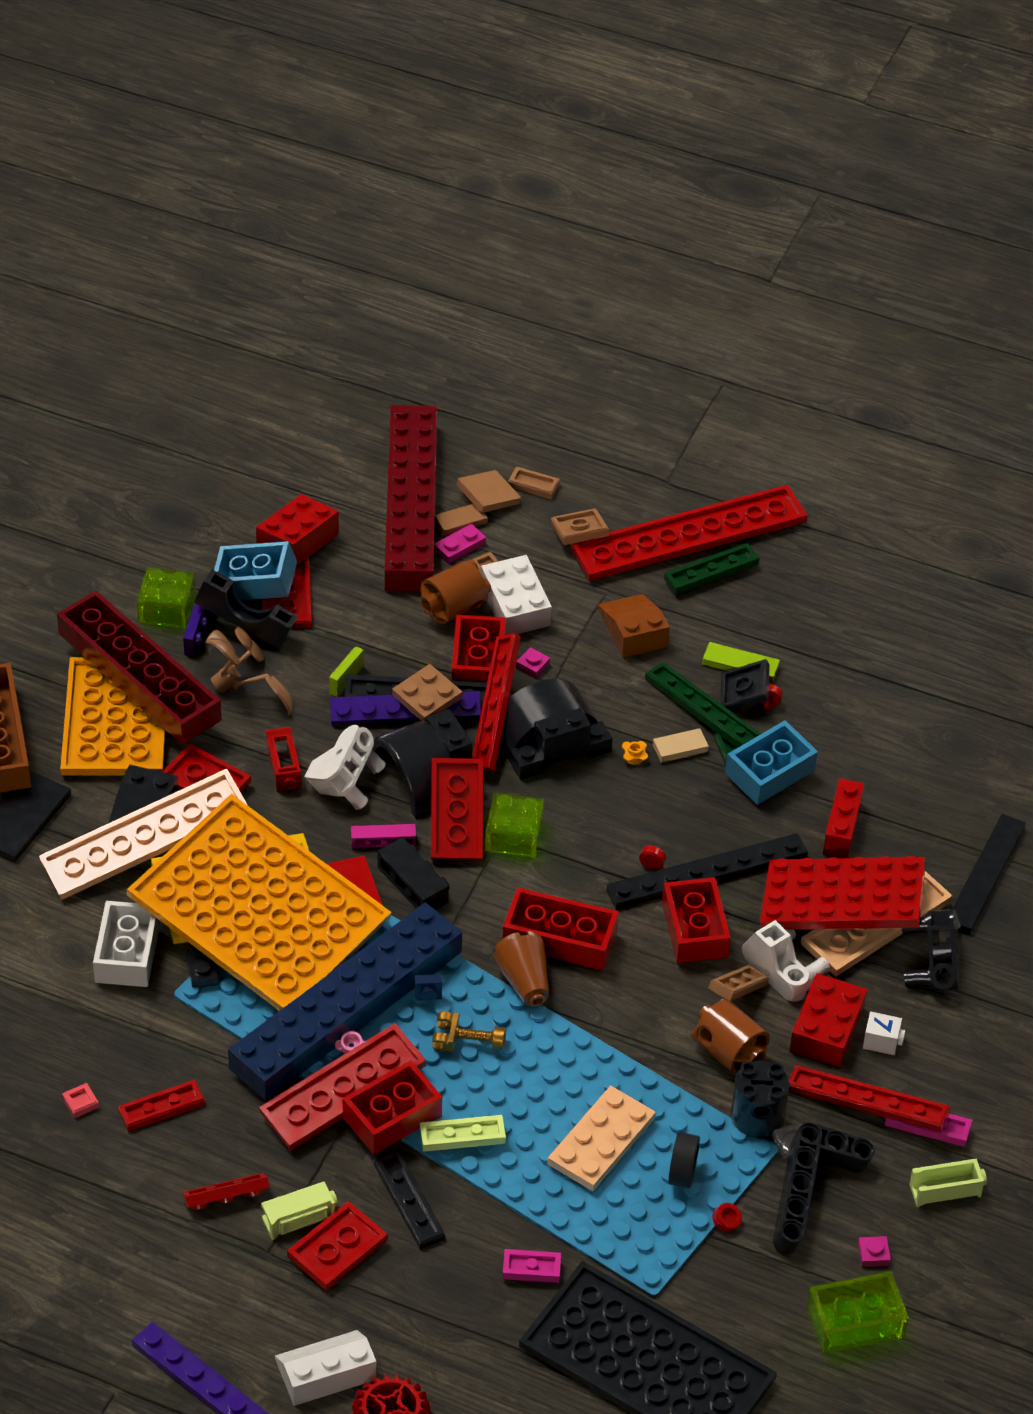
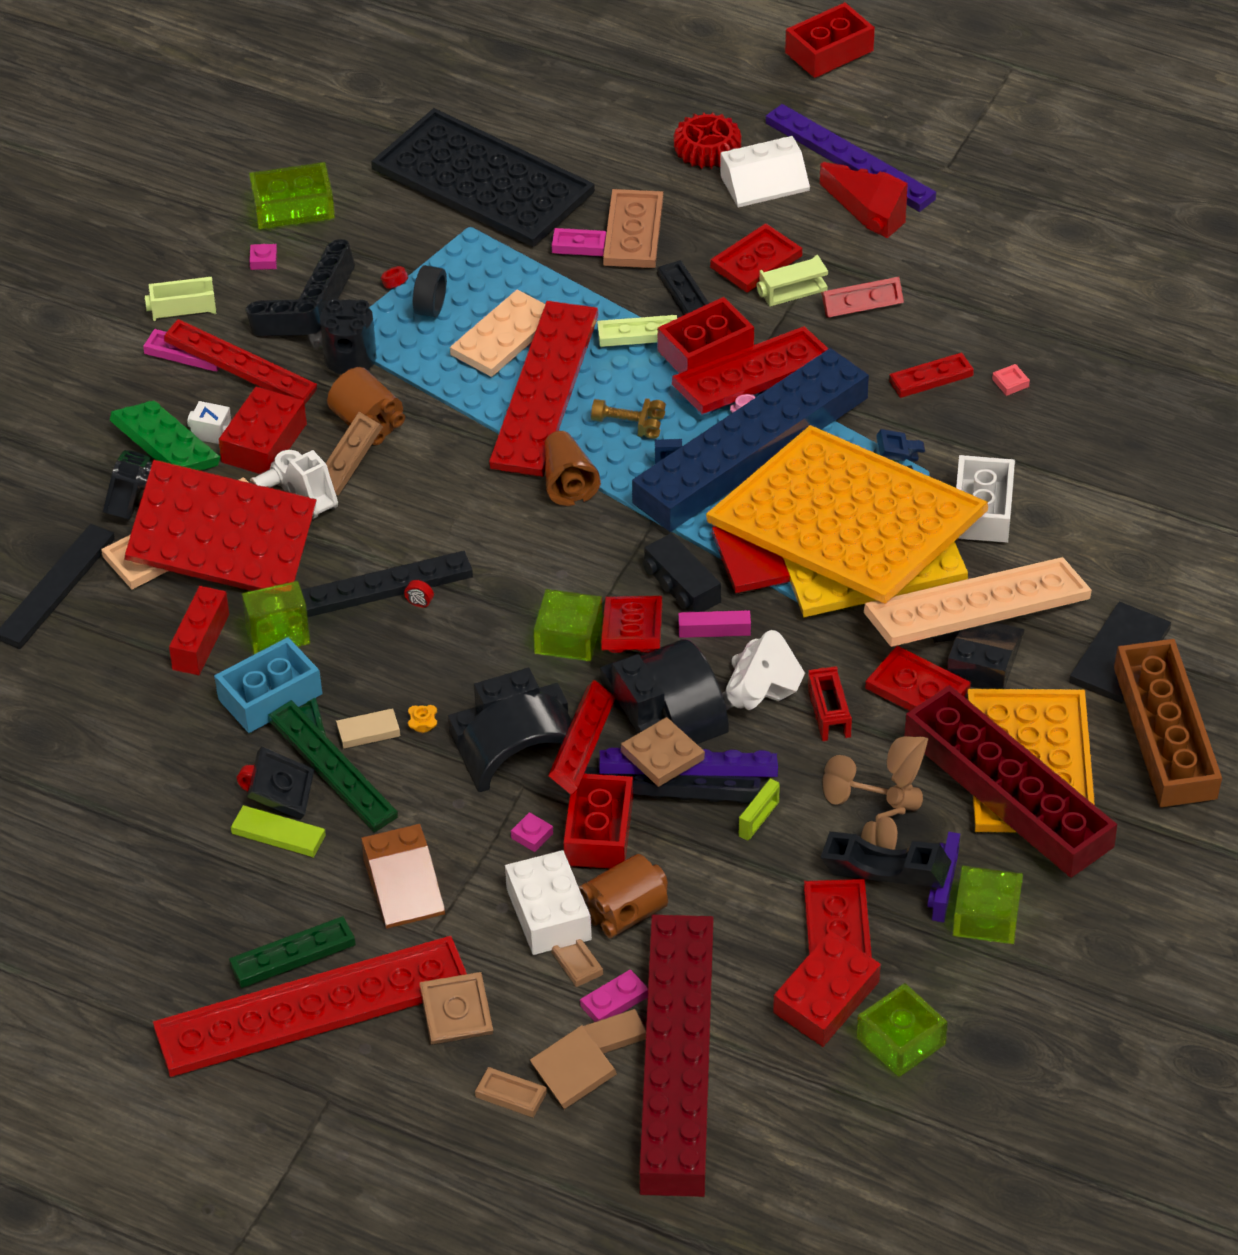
camera: 175 degrees left, 0 degrees up
dark azure brick [214,541,297,600] -> none
red brick [502,887,619,971] -> none
red brick [662,877,731,964] -> none
none -> green plate [110,401,220,471]
none -> clear neon green brick [242,581,310,655]
none -> red plate [489,301,599,477]
none -> nougat plate [603,189,663,268]
none -> red wedge [820,162,908,239]
none -> clear neon green brick [857,983,948,1077]
none -> dark blue plate [876,429,925,461]

